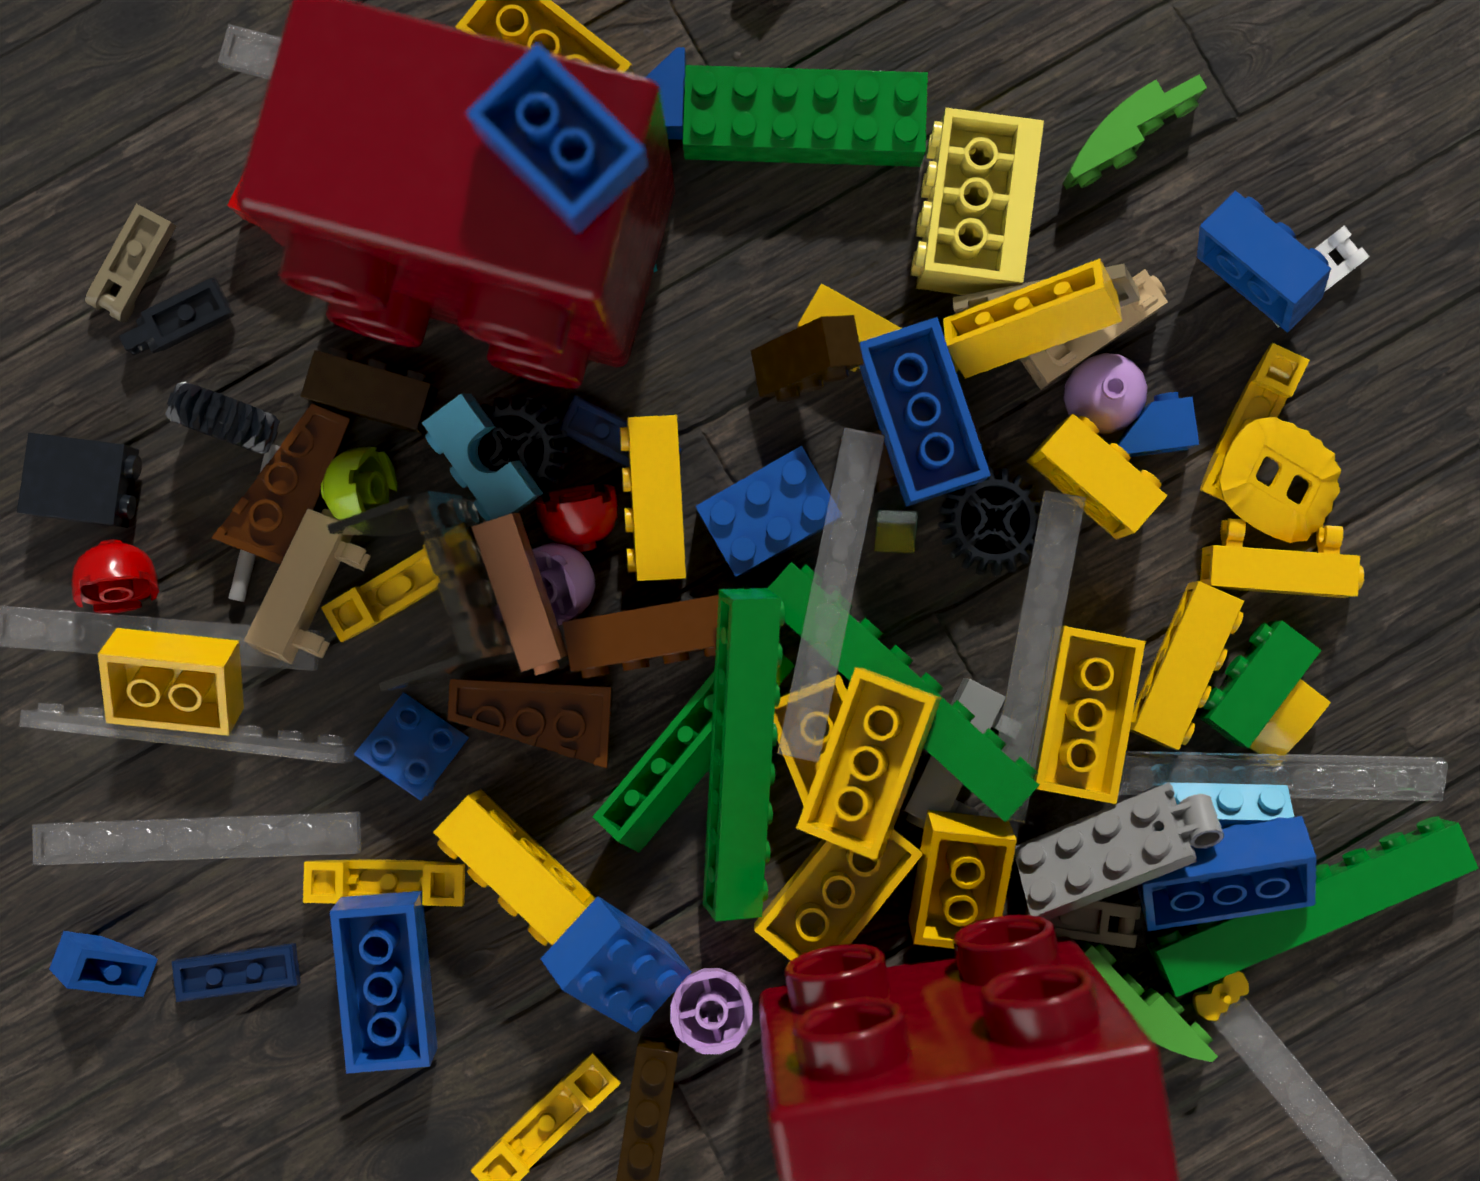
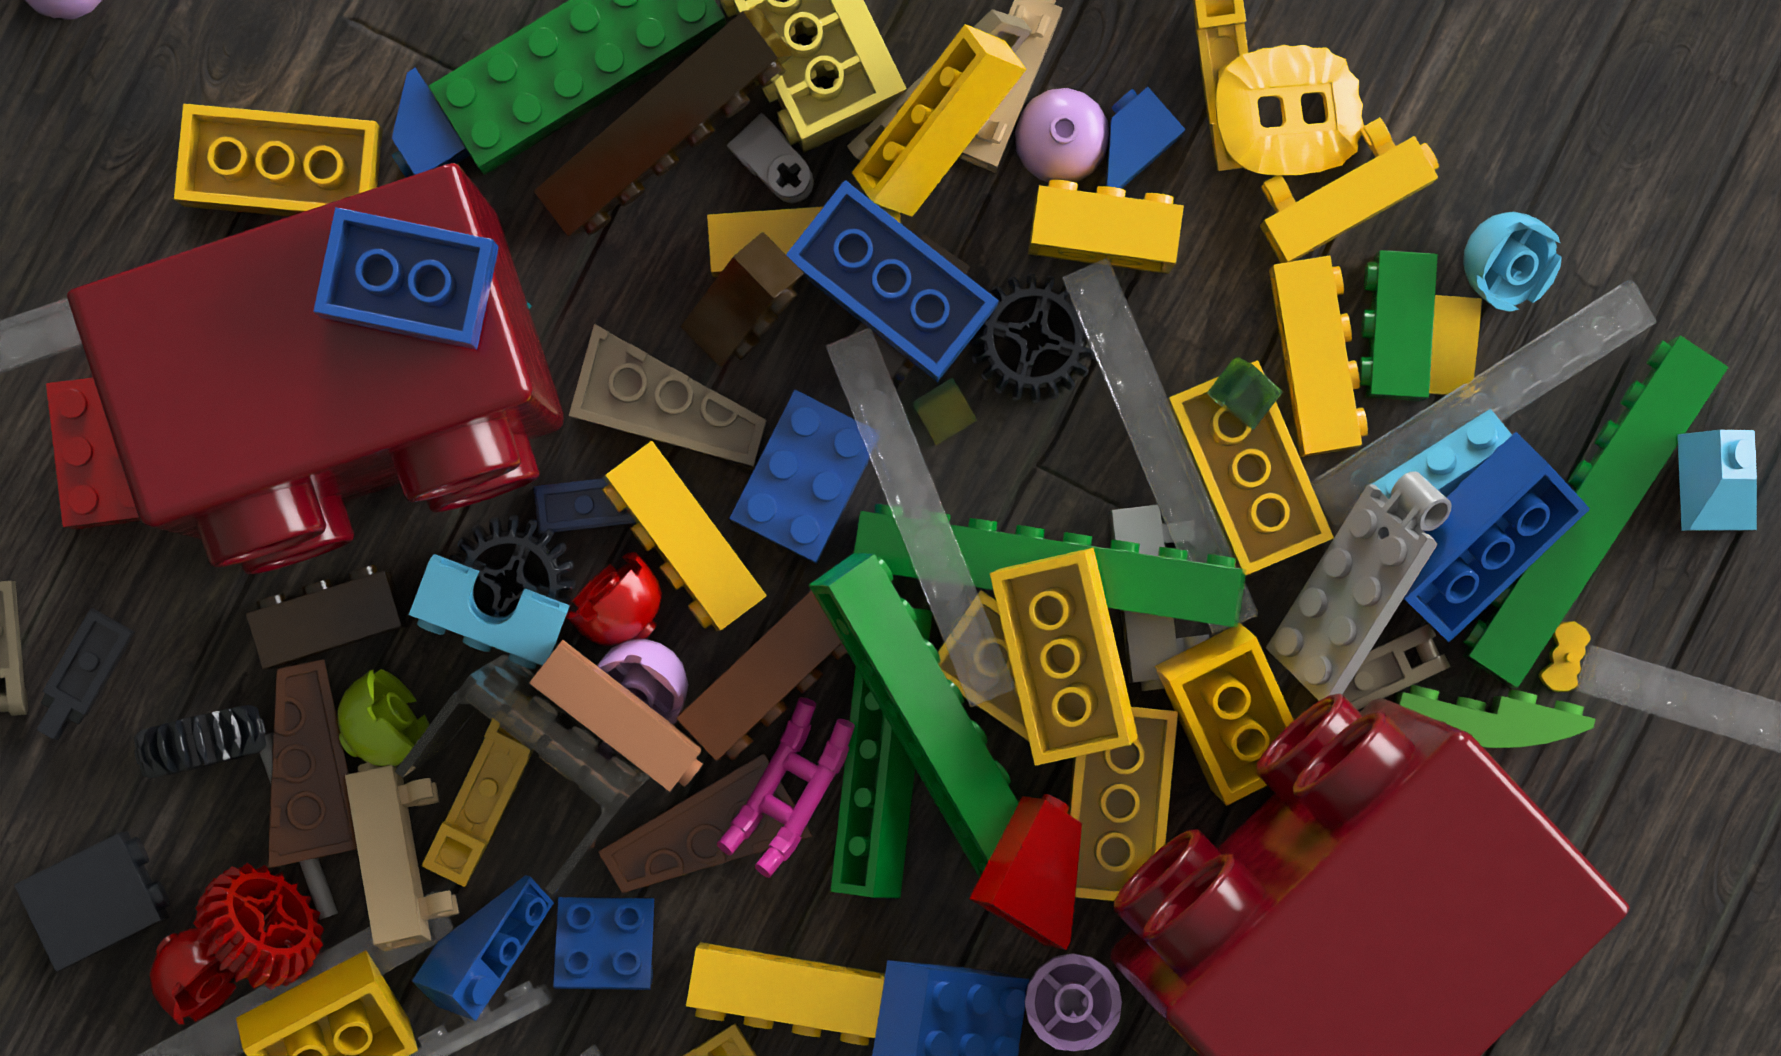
camera: 40 degrees left, 0 degrees up
none -> red gear [193,863,325,990]
none -> blue slope [412,875,554,1021]
none -> dark brown brick [534,8,794,236]
none -> dark tan wing [569,324,767,467]
none -> dark pink piece [717,697,855,878]
none -> light grey piece [726,113,814,204]
none -> red slope [969,794,1082,950]
none -> clear green slope [1207,357,1283,430]
none -> medium azure cylinder [1463,212,1562,312]
none -> medium azure slope [1677,430,1757,531]

